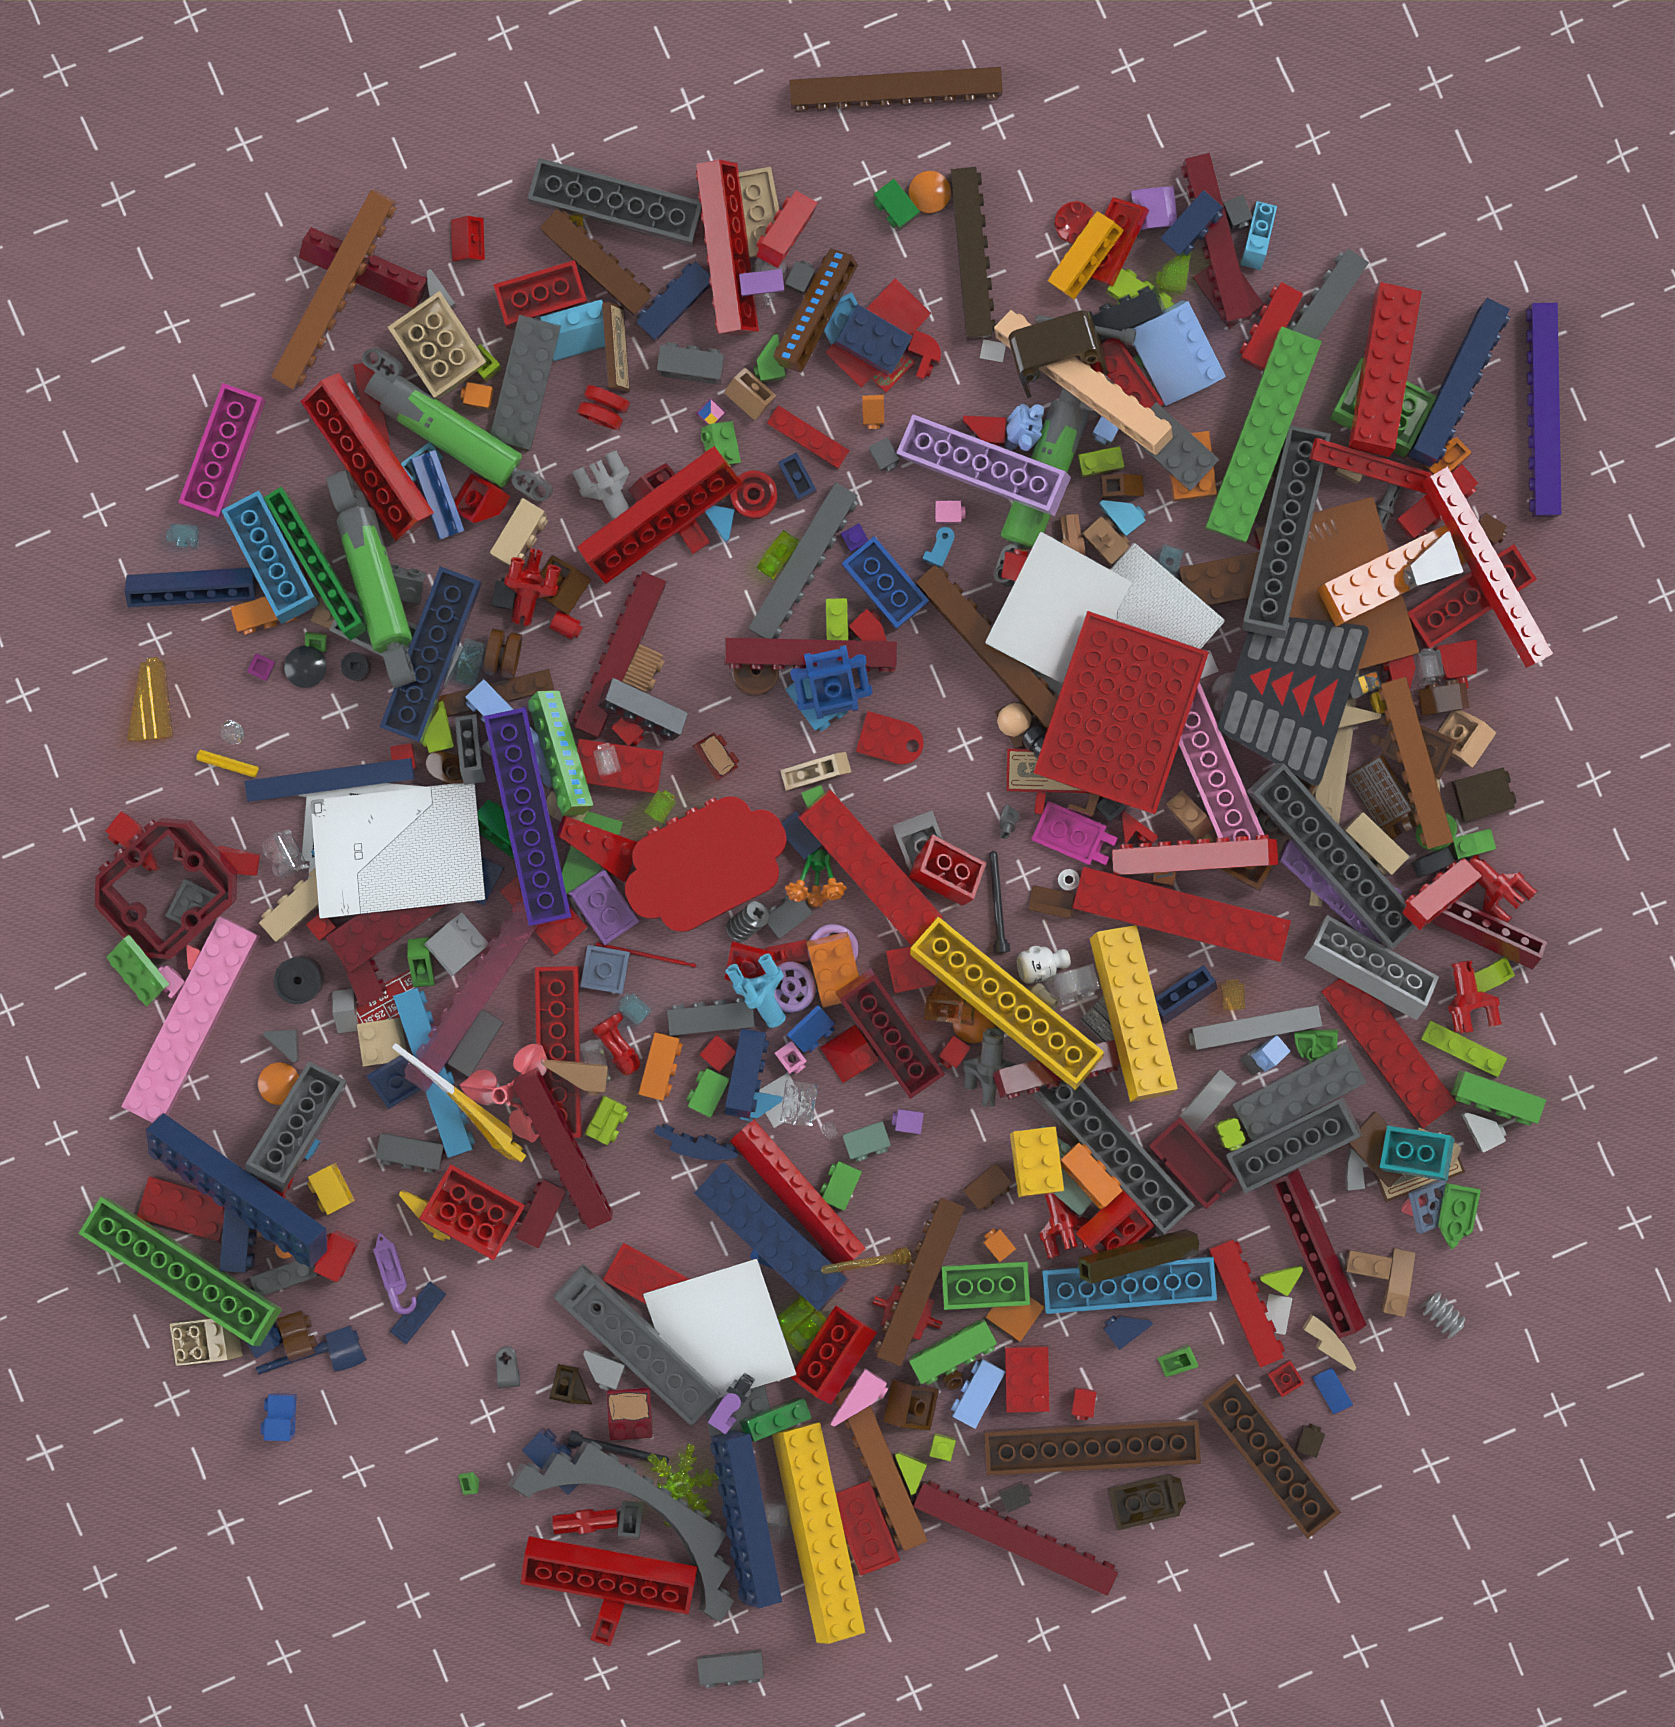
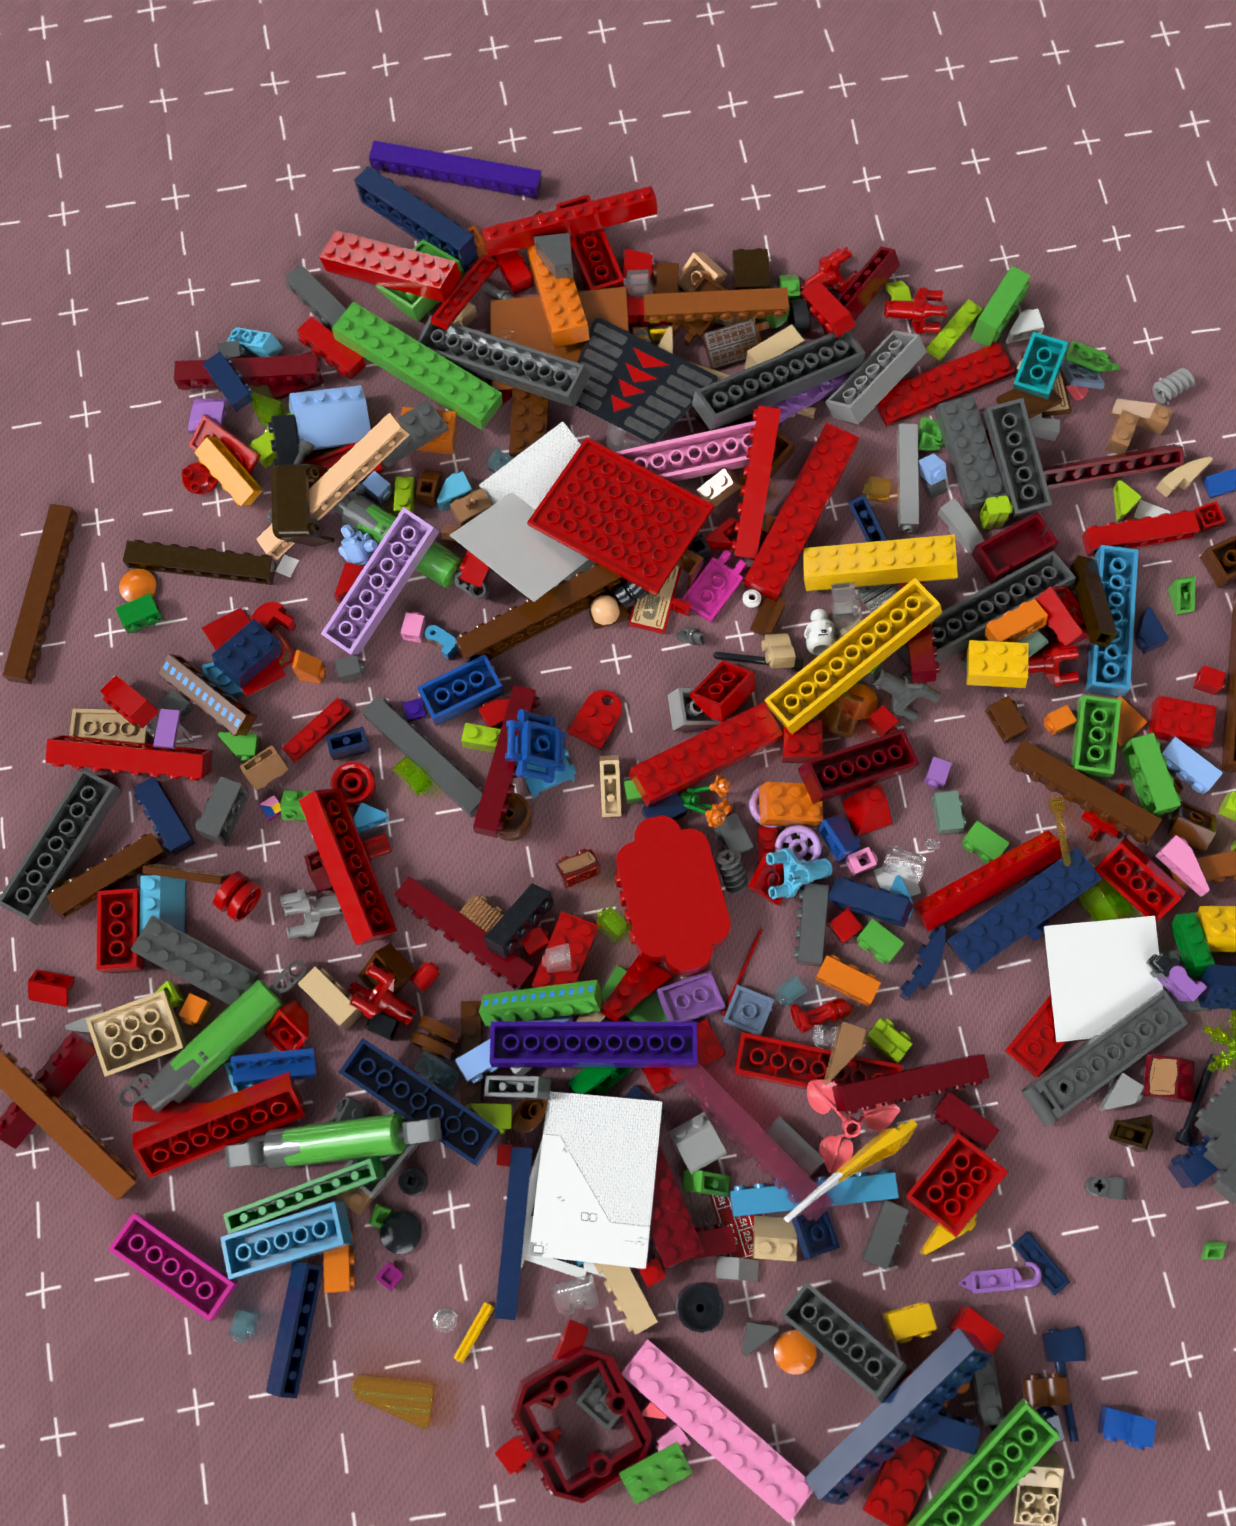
camera: 75 degrees left, 15 degrees down
none -> tan brick [761,633,795,669]

